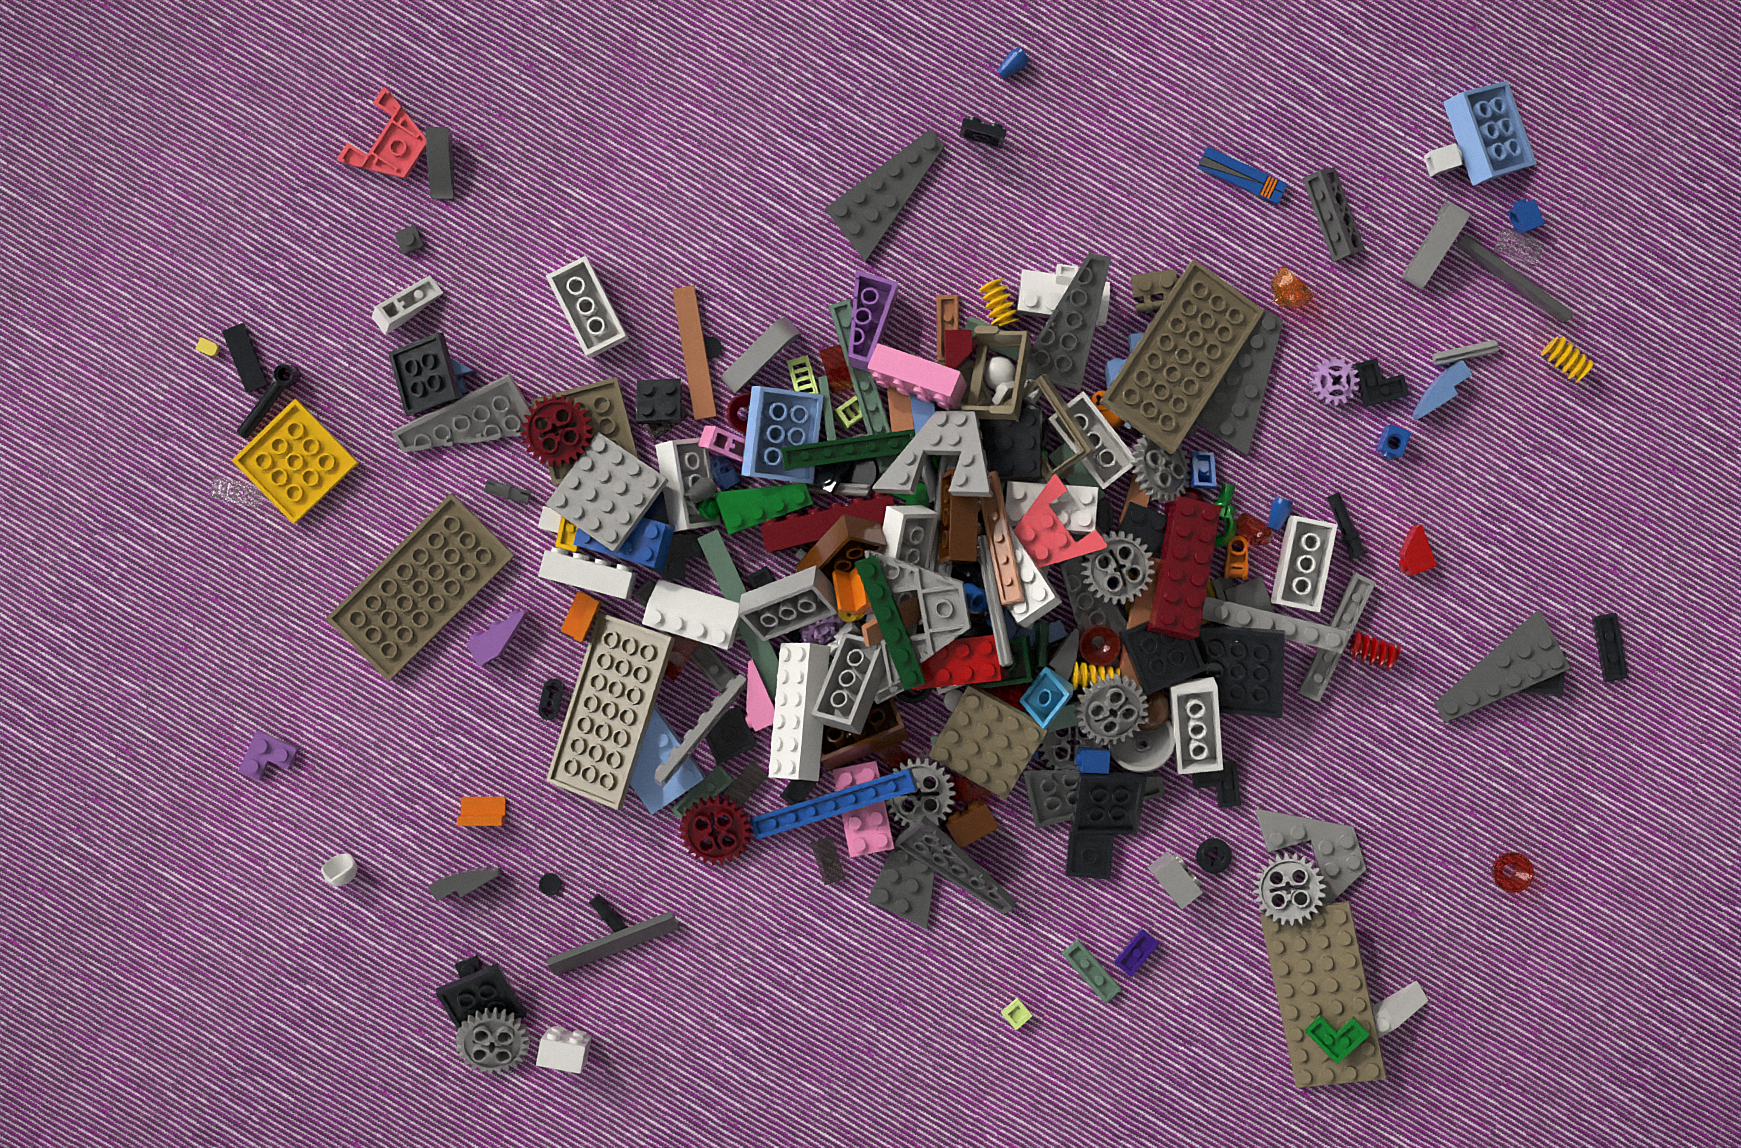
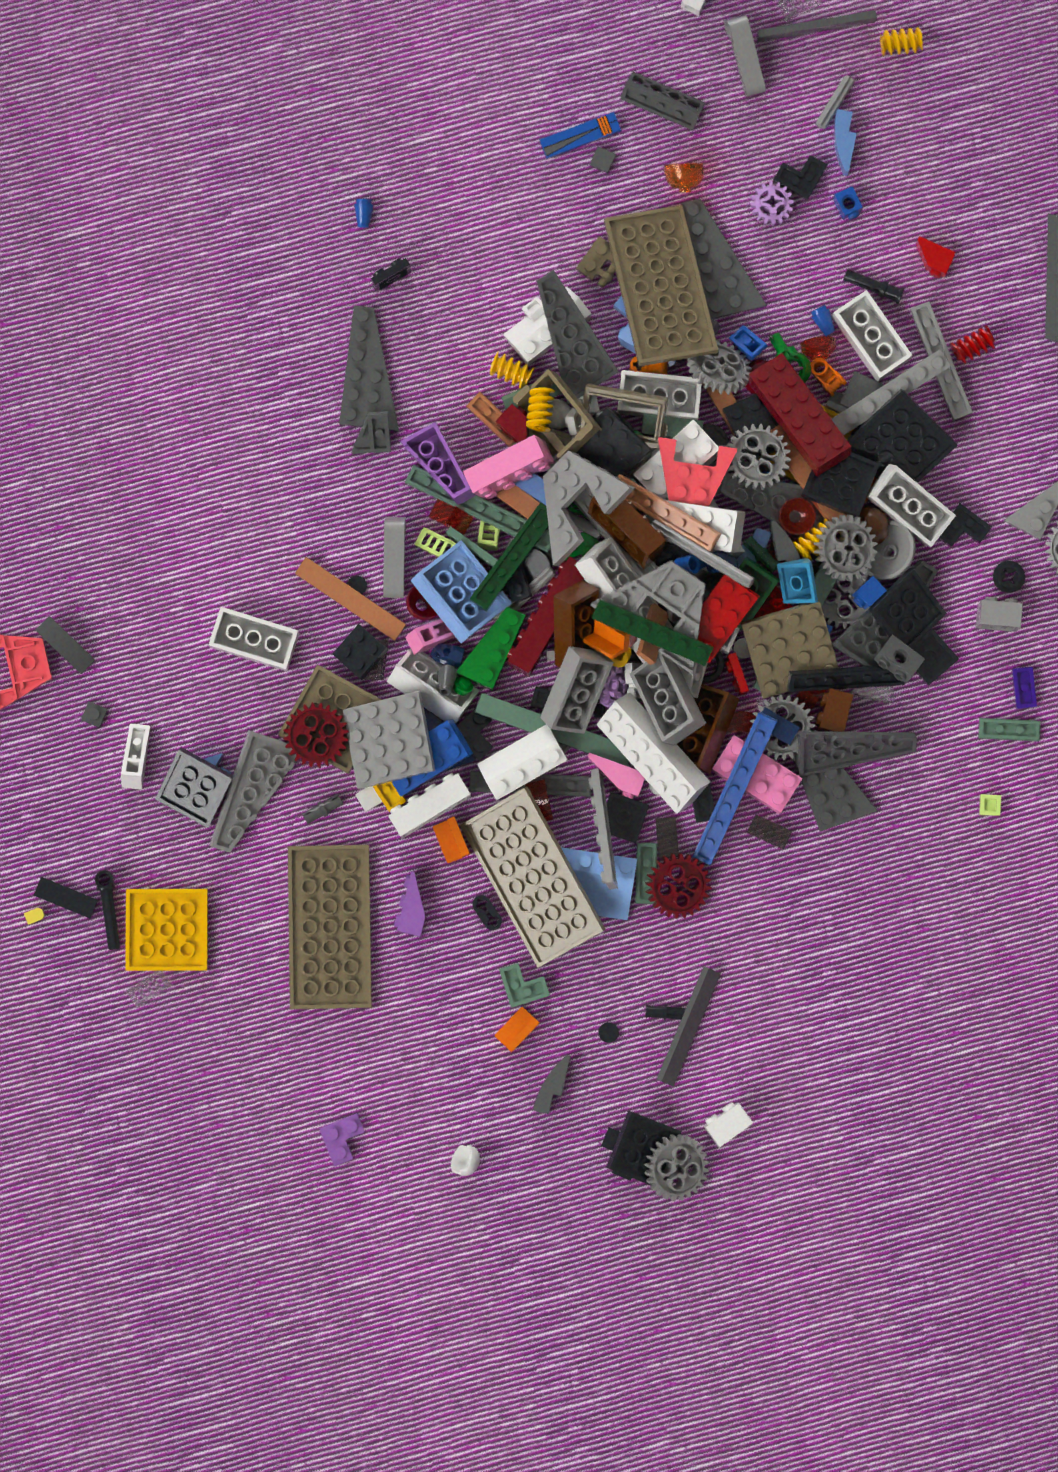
camera: 45 degrees left, 5 degrees down
none -> dark grey wing [352,411,391,454]
none -> sand green plate [499,963,550,1008]
none -> yellow piece [526,387,555,432]
none -> dark grey tile [590,146,616,174]
none -> red plate [725,652,749,696]
none -> dark blue tile [761,707,800,745]
none -> black tile [787,666,905,692]
none -> clear slope [851,686,894,704]
none -> dark grey brick [874,635,925,683]

